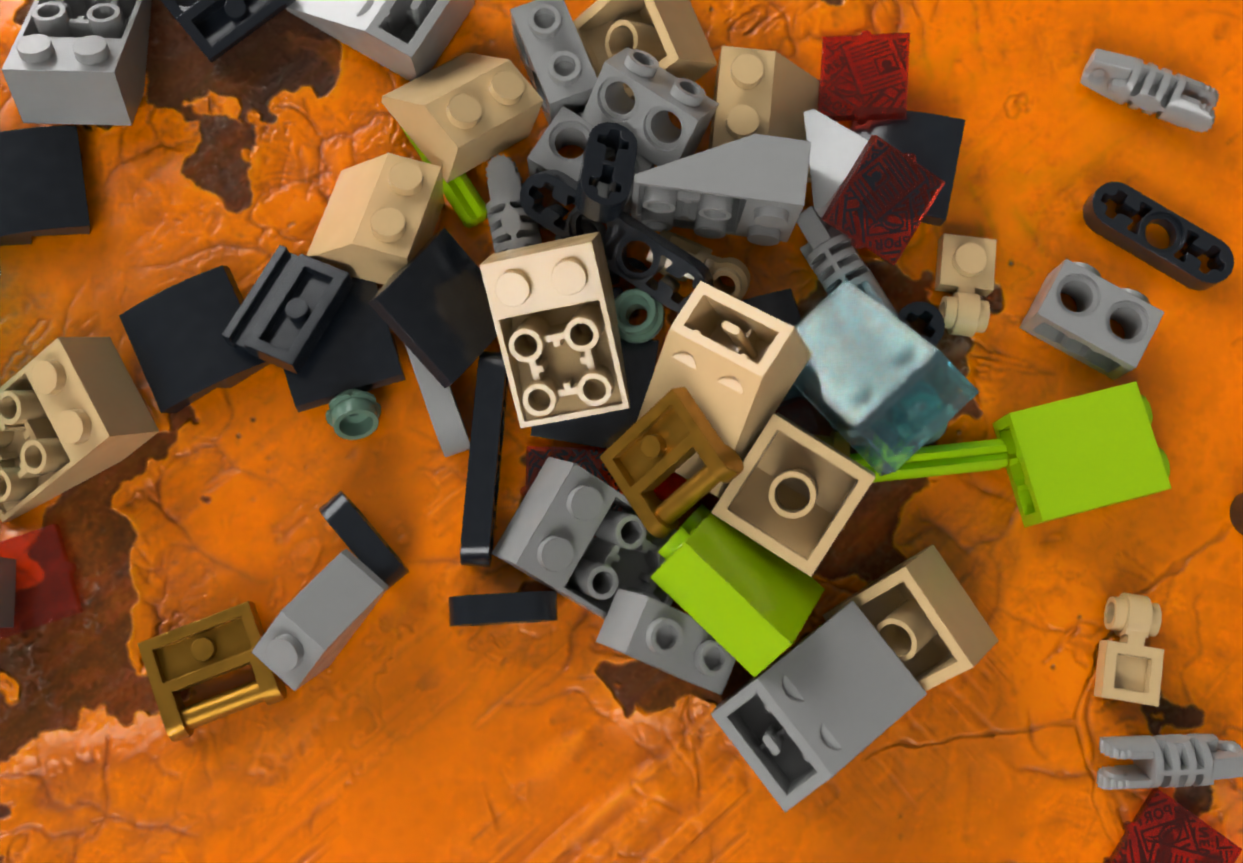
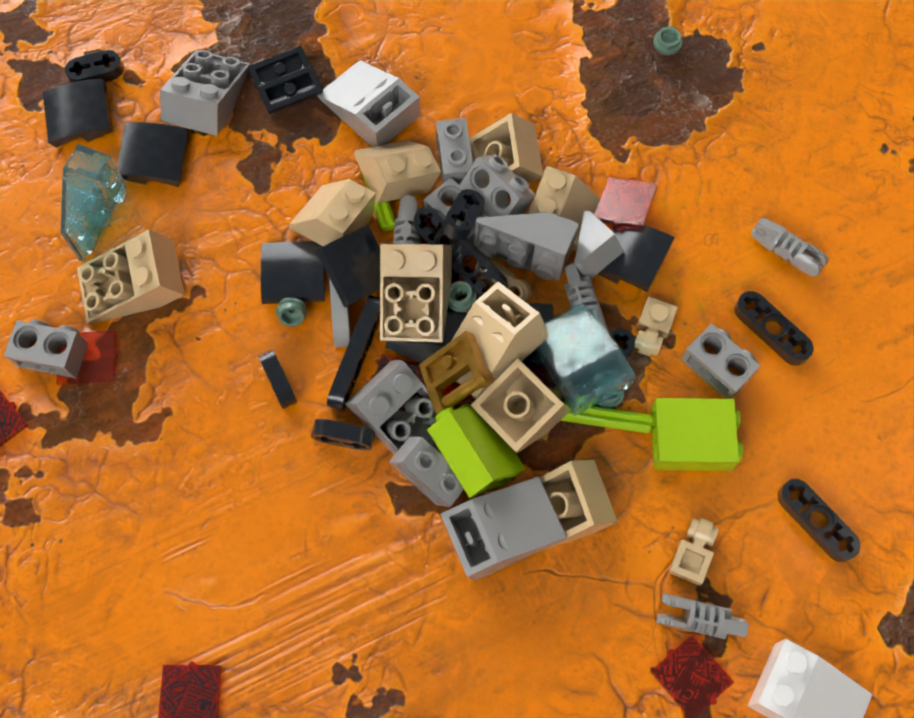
camera: 20 degrees right, 10 degrees down
black slope [119,265,271,413] -> none
pearl gold plate [137,601,287,742] -> none
black plate [222,245,354,375] -> none
light grey slope [252,549,389,691] -> none
clear red piece [821,135,946,266] -> none

